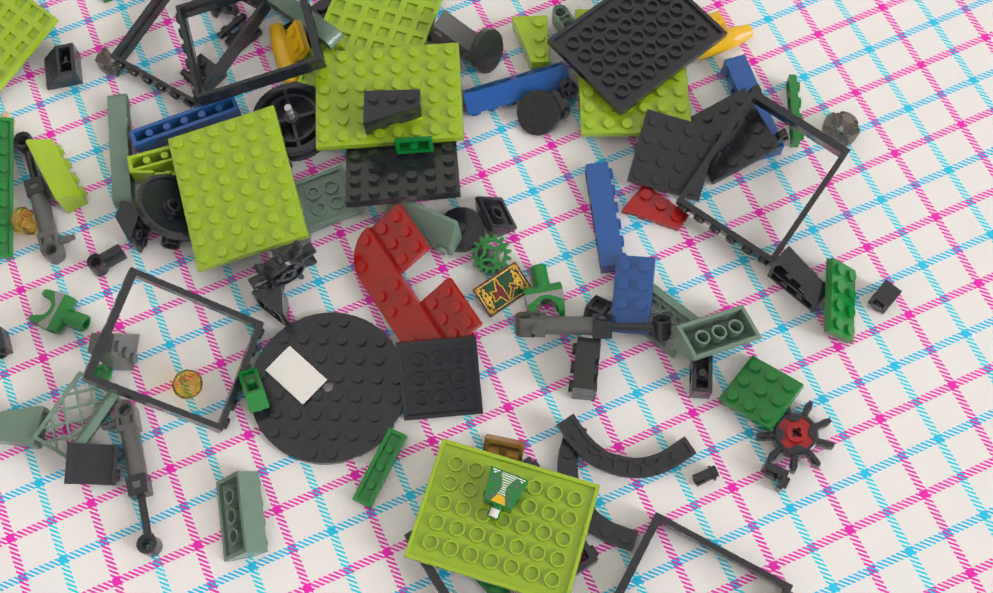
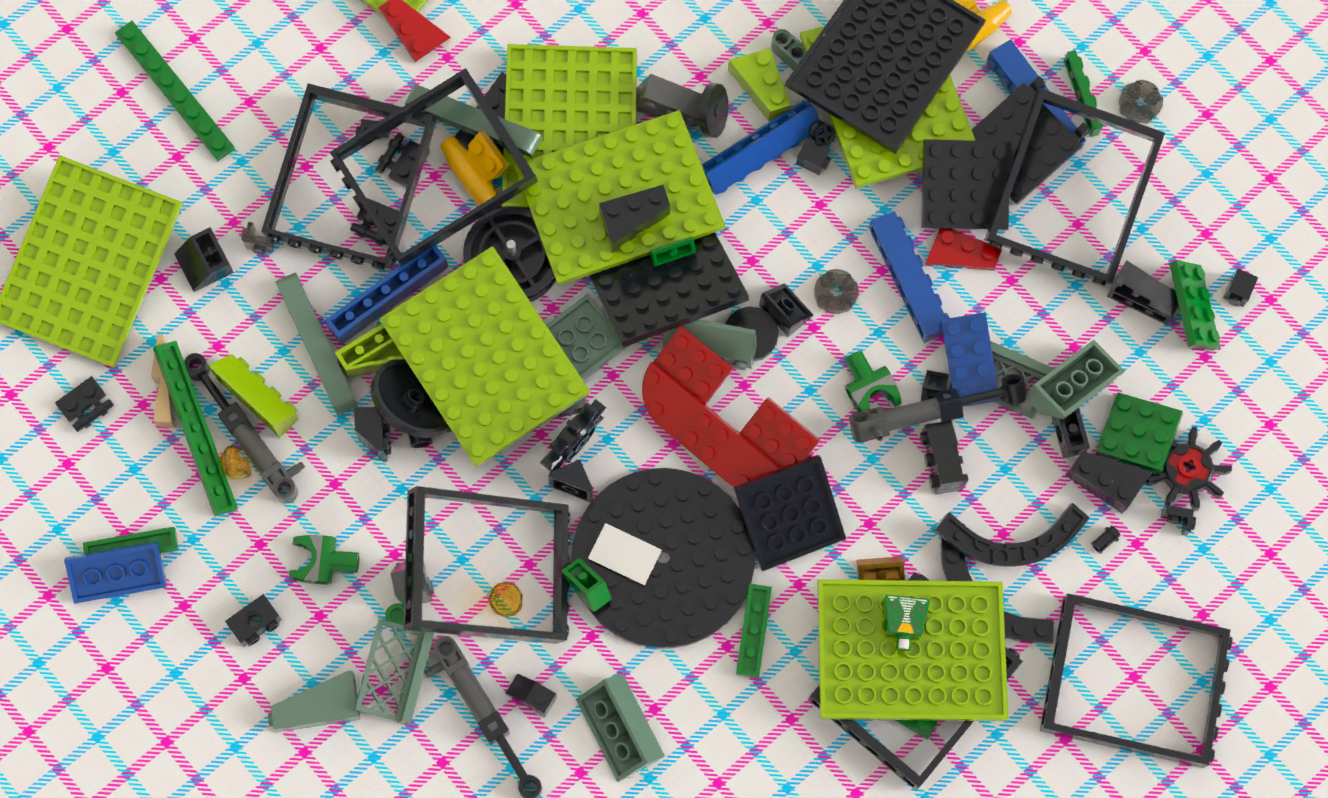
camera: 25 degrees left, 5 degrees up
black panel [64,443,122,485] -> none
black piece [86,244,127,277] -> none
green gear [471,234,512,275] -> none
sticker [472,262,531,318] -> none
black wheel [517,90,562,136] -> none
none -> black slope [505,673,557,717]
none -> clear smoke plate [814,269,859,314]
none -> black wedge [1066,451,1152,514]

